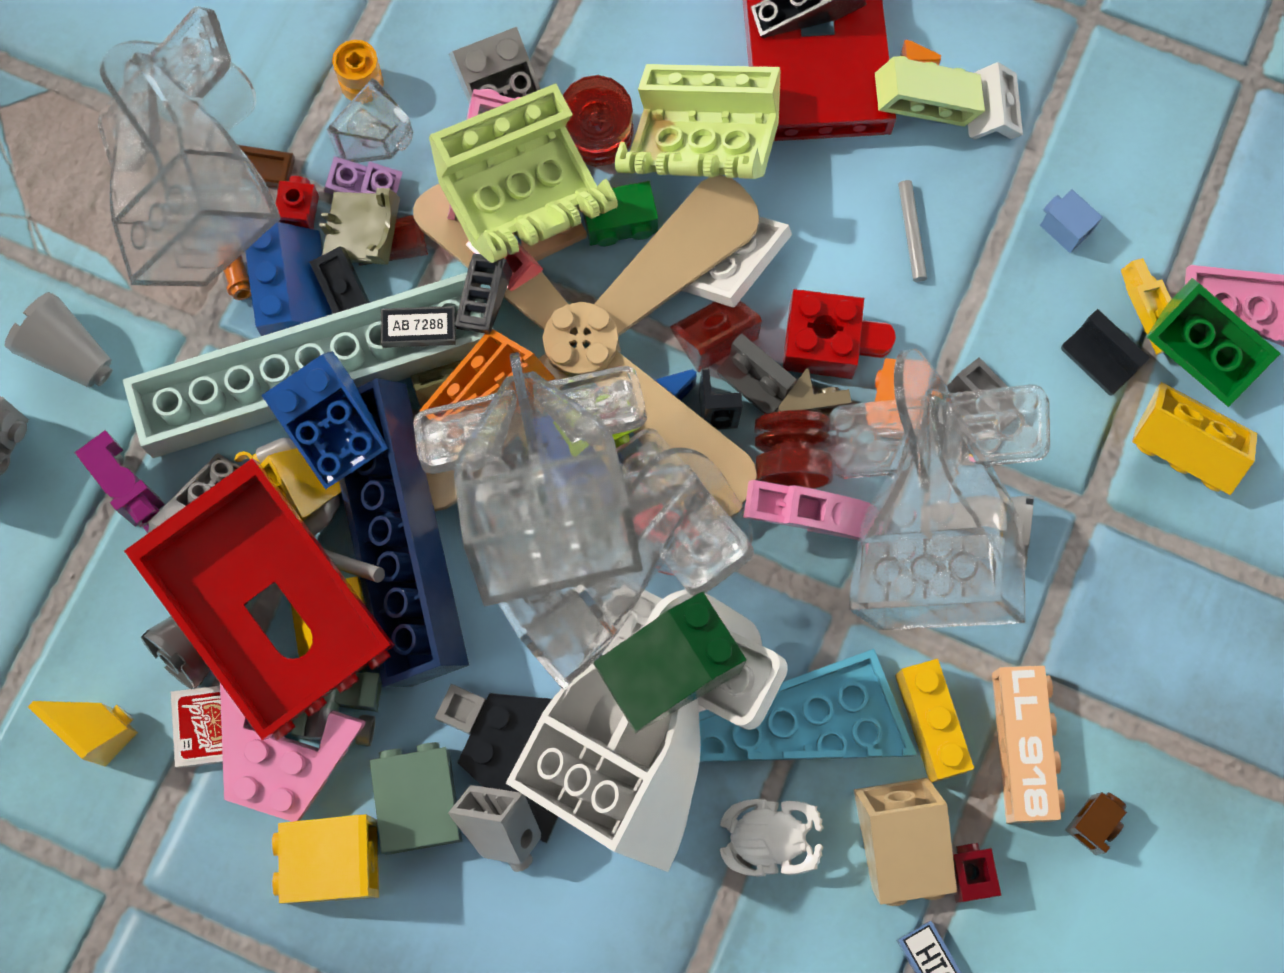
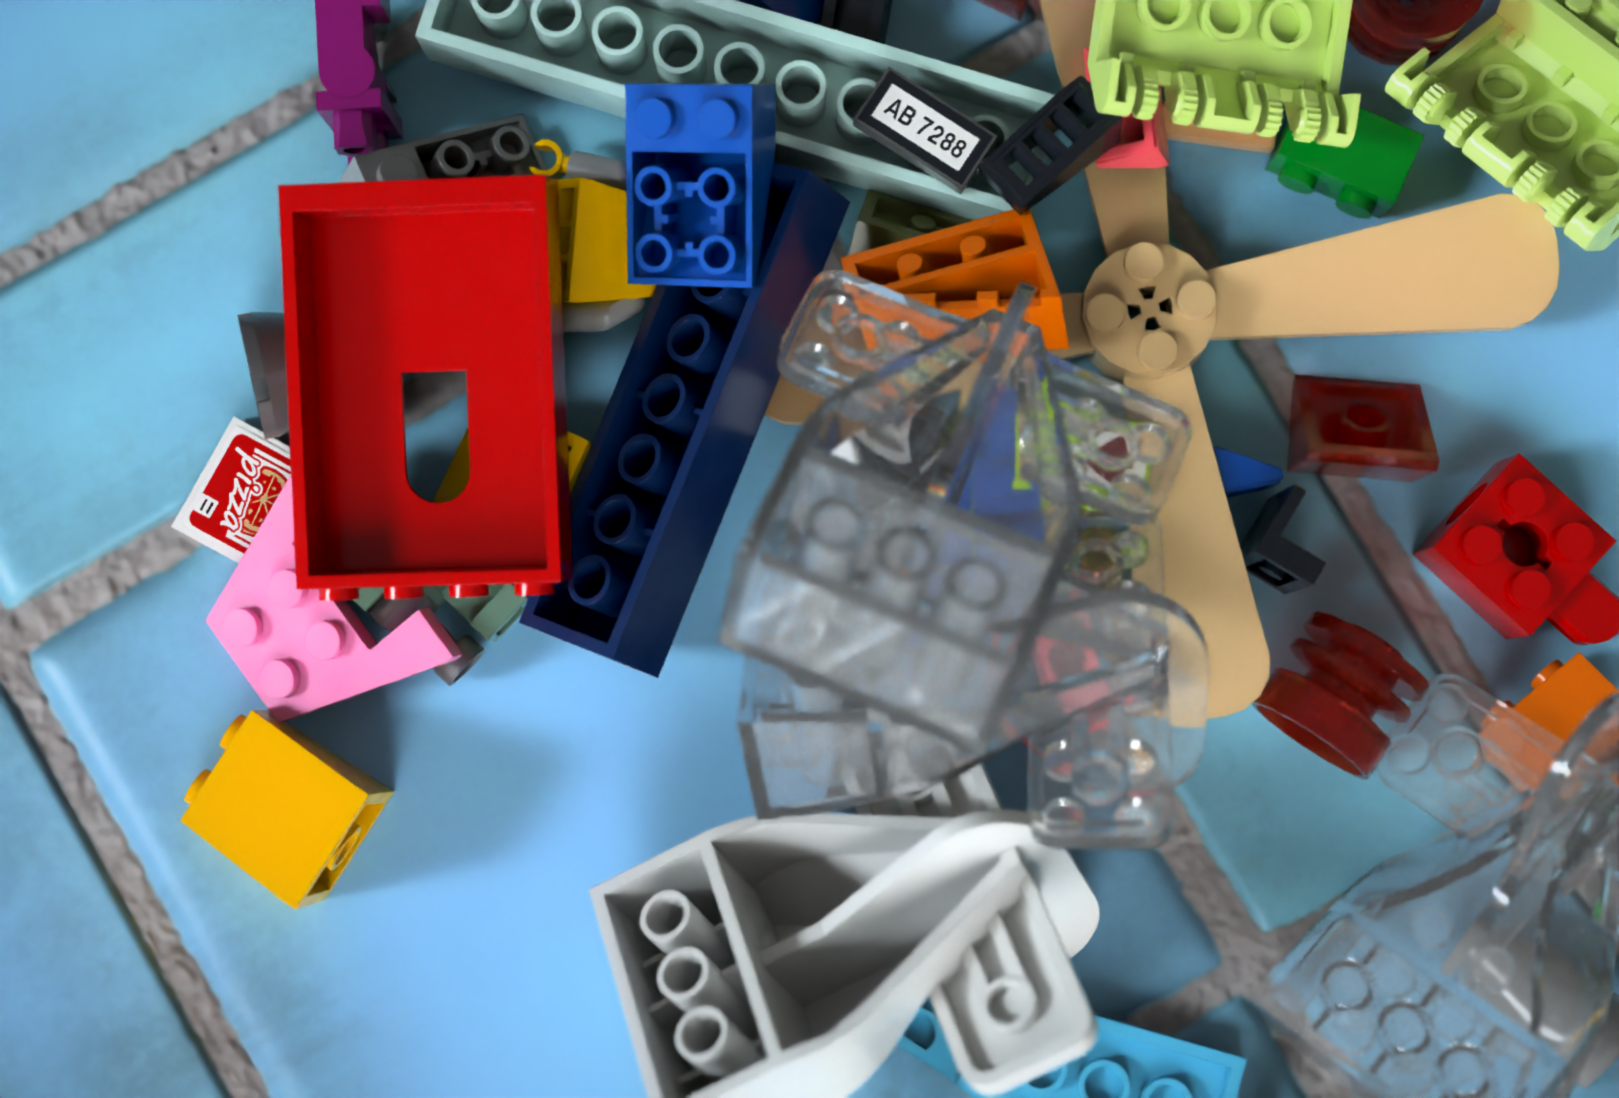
camera: 40 degrees right, 10 degrees up
yellow slope [28,701,138,767] -> none
light grey bar [324,549,385,583] -> none
sand green brick [369,742,463,855] -> none
light grey plate [435,684,486,735] -> none
light grey torso [448,785,541,872] -> none
black wing [457,693,559,843] -> none
dark green slope [593,591,747,734] -> none
white wing [682,217,792,308] -> none
dark grey bracket [717,333,797,417] -> none
bright pink slope [744,480,882,543] -> none
dark tan slope [776,368,852,424] -> none

